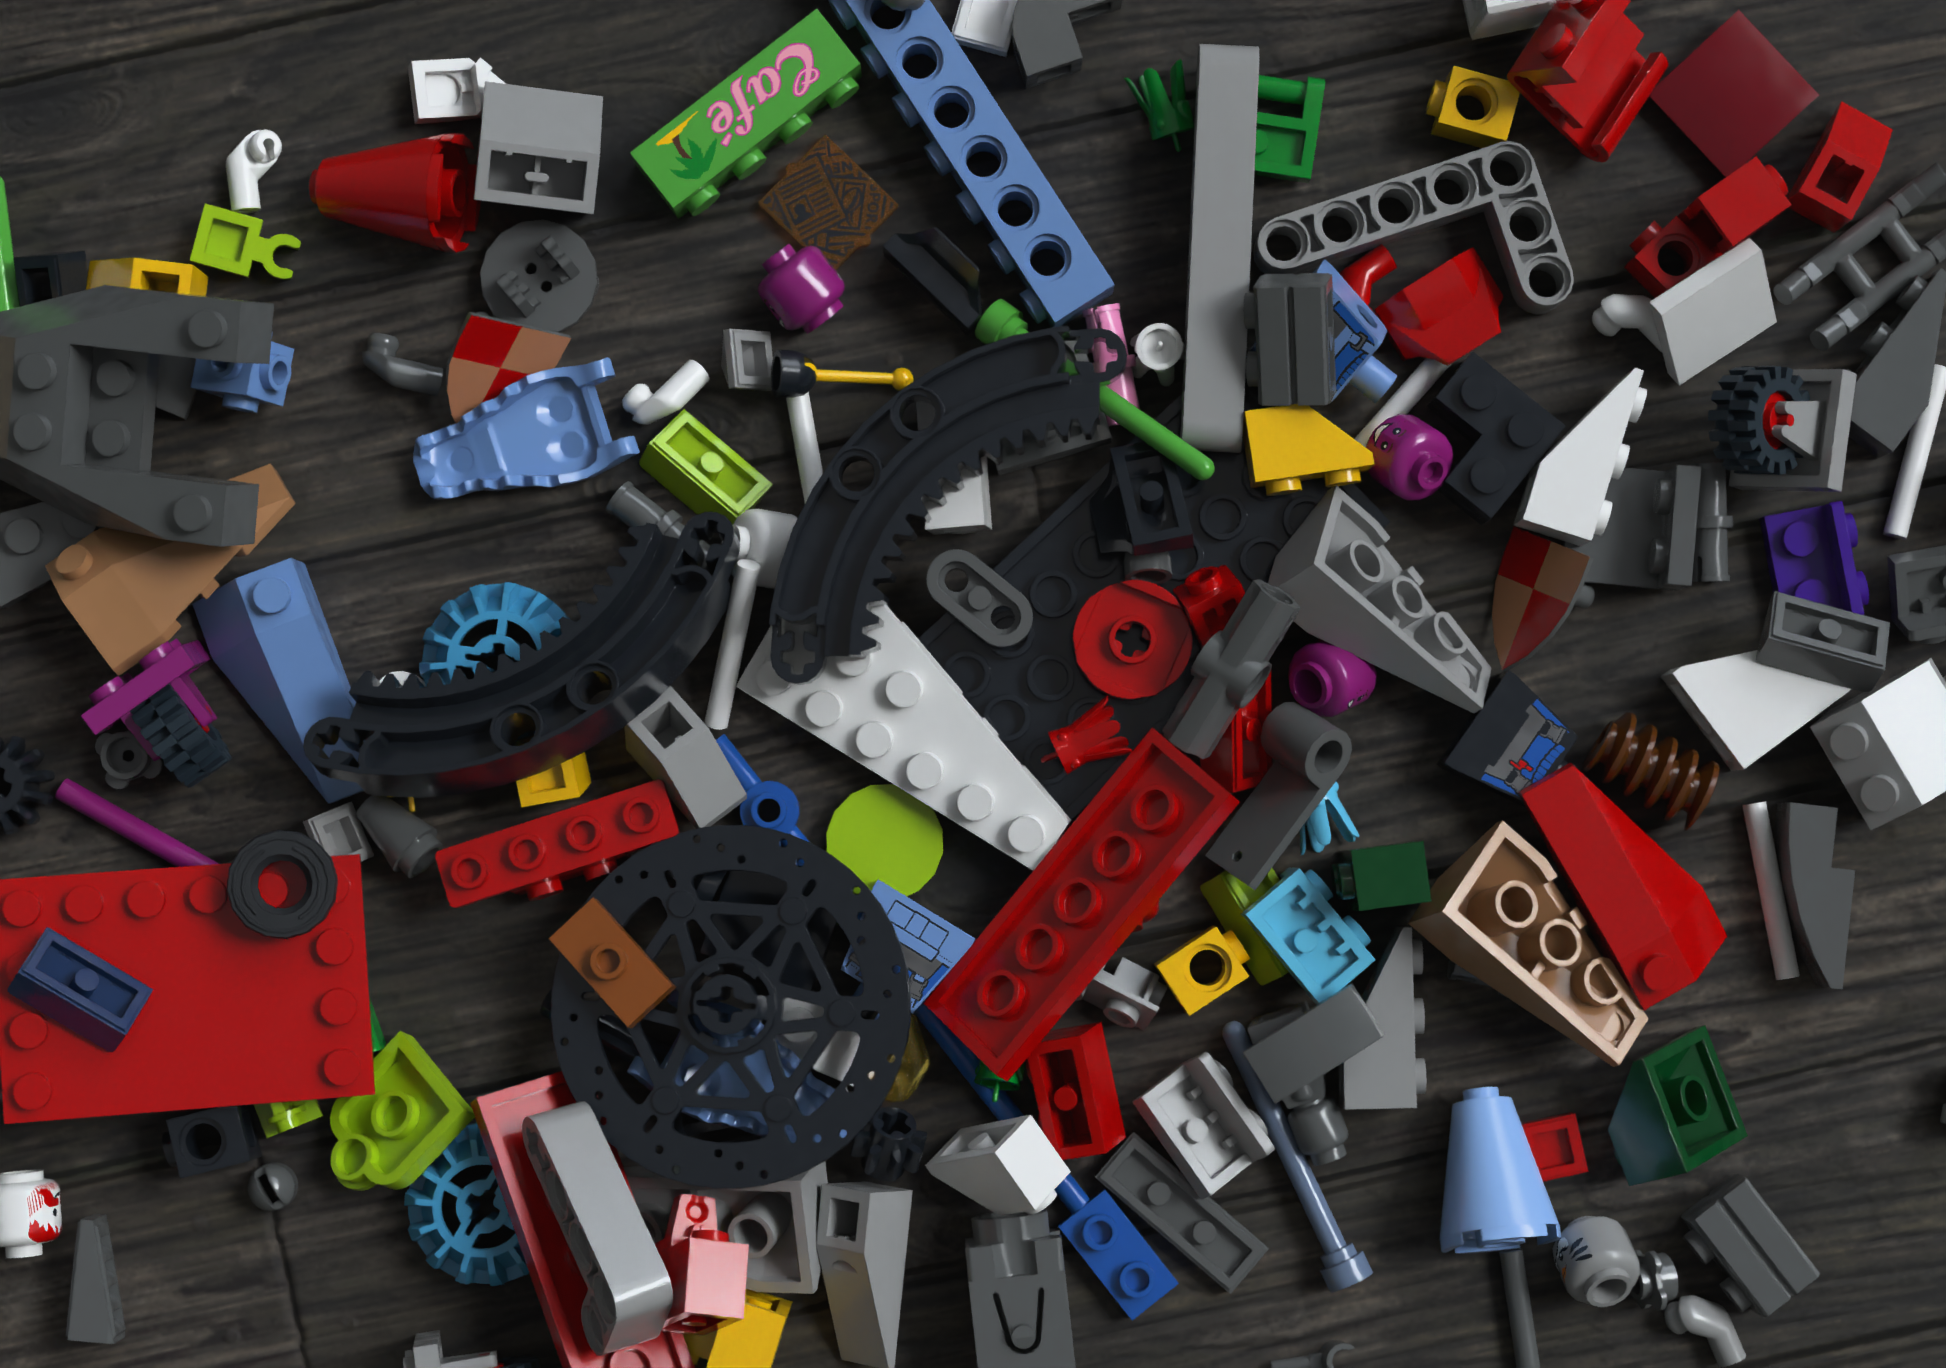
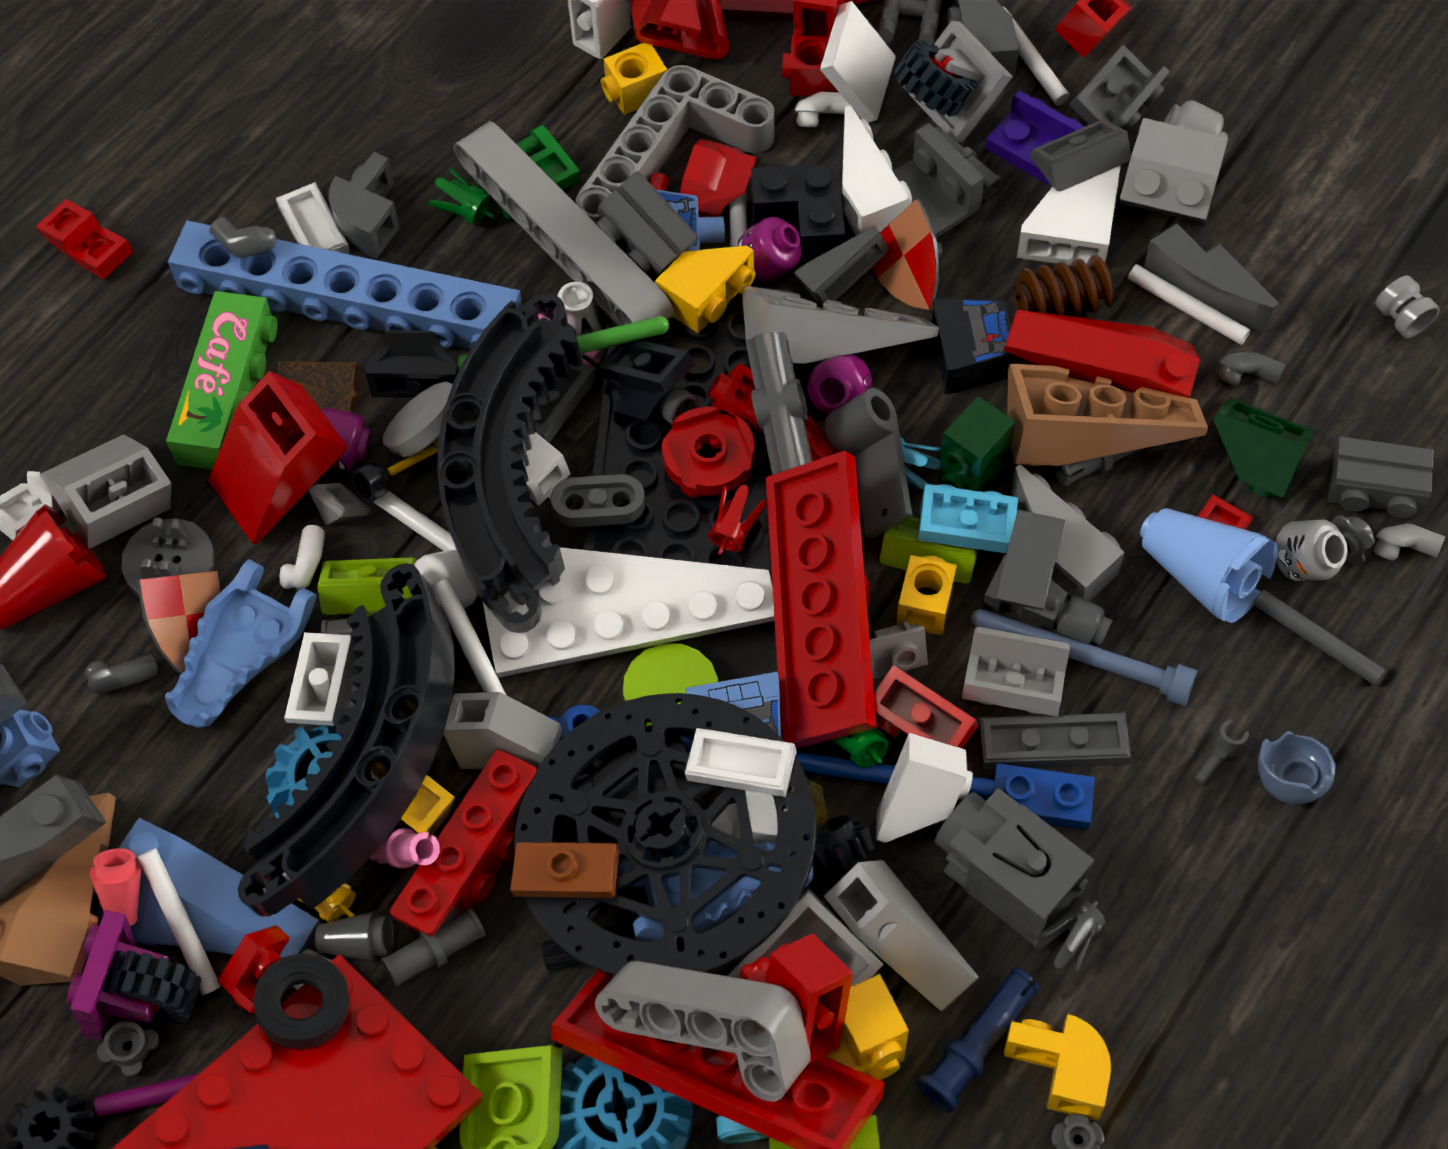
camera: 40 degrees left, 25 degrees down
none -> coral cone [89,848,142,926]
none -> white bar [137,848,221,995]
none -> red slope [208,371,349,545]
none -> red bracket [217,925,290,1014]
none -> white slope [284,633,359,726]
none -> bright pink pin [370,828,440,869]
none -> dark grey pin [381,908,486,987]
none -> light grey tile [383,382,453,457]
none -> white tile [685,728,796,797]
none -> dark grey slope [794,226,890,307]
none -> dark grey arm [1217,351,1286,386]

